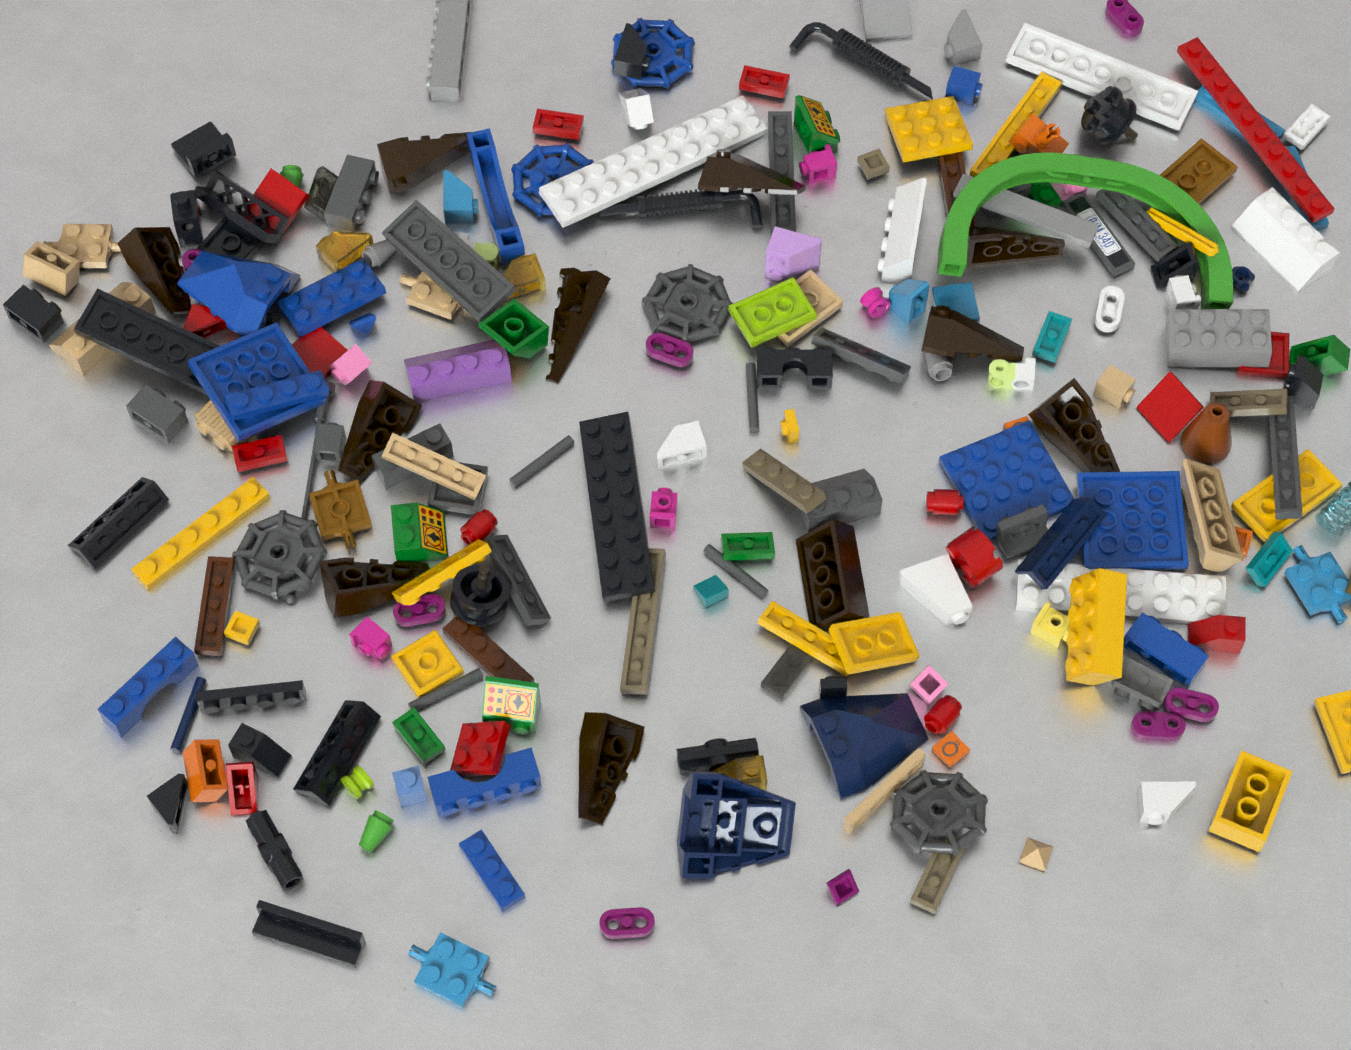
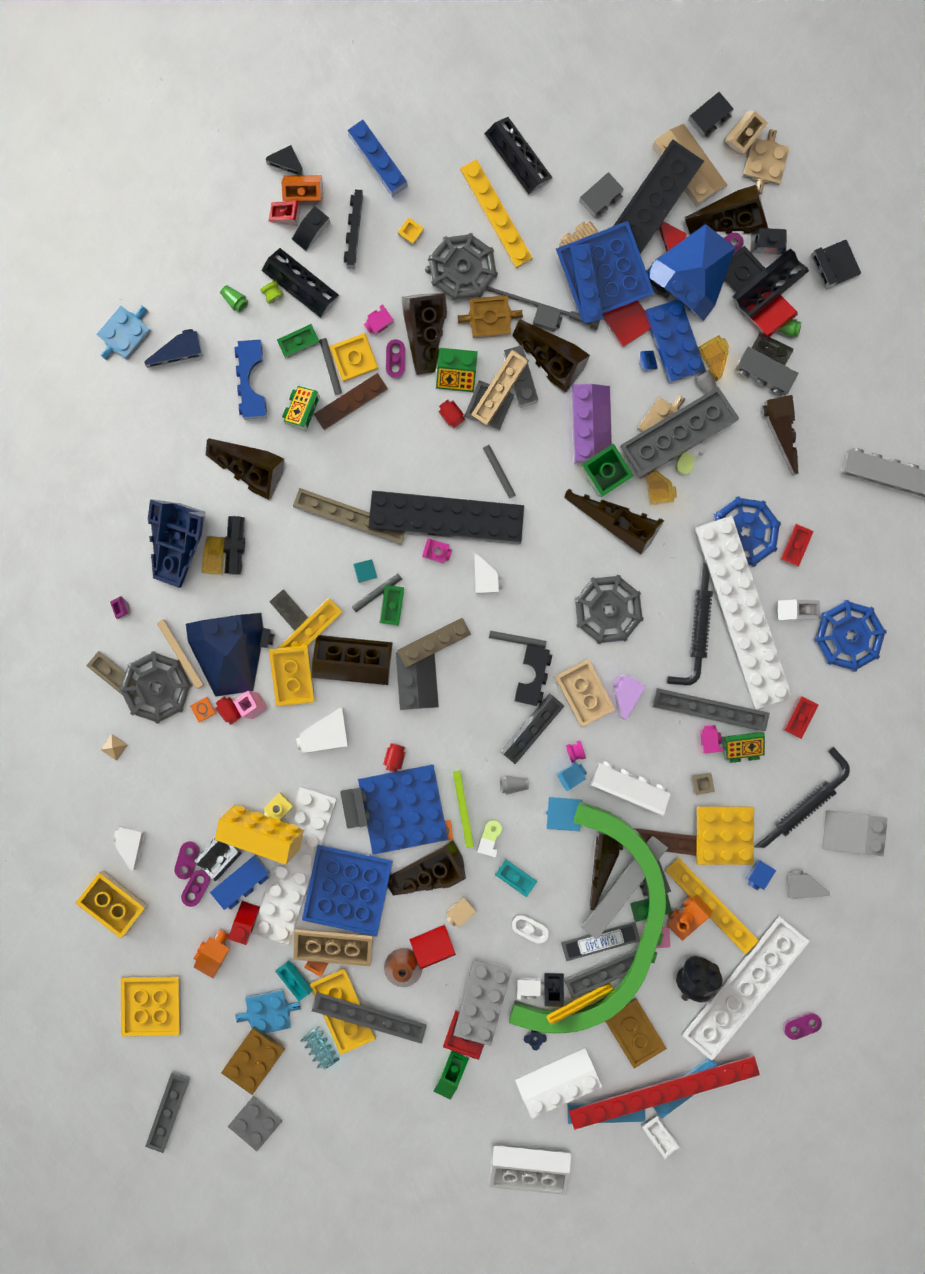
camera: 100 degrees right, 25 degrees up
dark blue bar [170,677,207,753] -> none
reddish brown plate [194,556,235,656] -> none
red plate [232,435,288,472] -> none
black piece [245,810,304,890] -> none
black fence [252,900,366,968] -> none
bright pink brick [329,344,372,385] -> none
yellow plate [392,539,492,605] -> none
medium blue brick [392,766,427,808] -> none
dark azure slope [443,170,479,224] -> none
black wheel [450,565,510,627] -> none
red plate [450,721,510,776] -> none
blue plate [458,829,525,912] -> none
blue arch [466,128,526,267] -> none
dark grey plate [484,535,551,626] -> none
magenta plate [599,907,655,939] -> none
black slope [614,23,651,80] -> none
magenta plate [646,333,693,367] -> none
dark brown wedge [698,149,806,195] -> none
lime tile [728,277,817,348] -> none
yellow plate [780,409,799,444] -> none
dark brown wedge [921,305,1024,361] -> none
red brick [945,526,1003,589] -> none
dark blue panel [1015,497,1107,590] -> none
dark tan plate [1210,389,1288,417] -> none
black slope [1282,355,1323,408] -> none
none -> dark blue slope [144,329,203,368]
none -> orange brick [193,930,230,978]
none -> lime tile [453,770,474,848]

